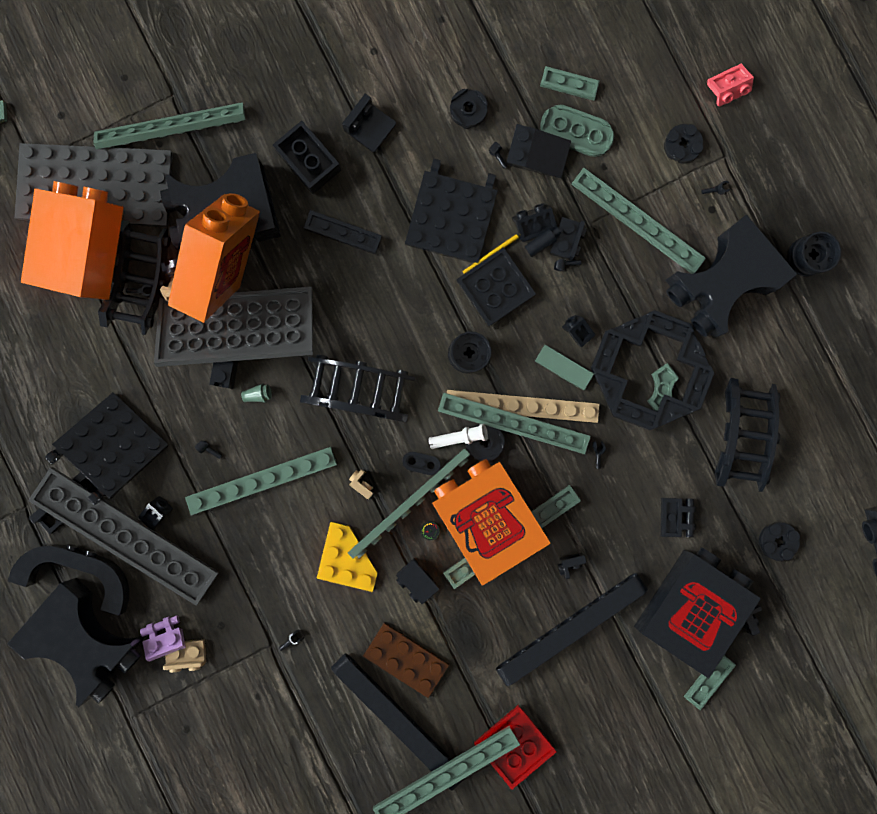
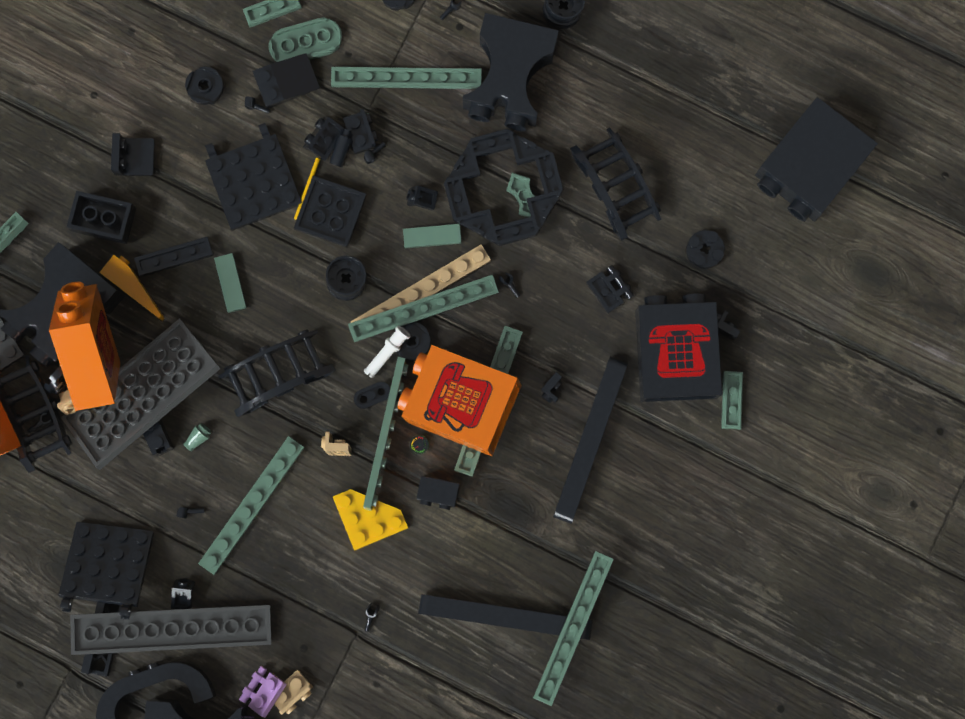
camera: 30 degrees left, 5 degrees down
reddish brown plate [363,622,449,698] -> none
red plate [474,704,557,789] -> none
none -> light orange slope [99,255,165,321]
none -> sand green tile [214,253,247,313]

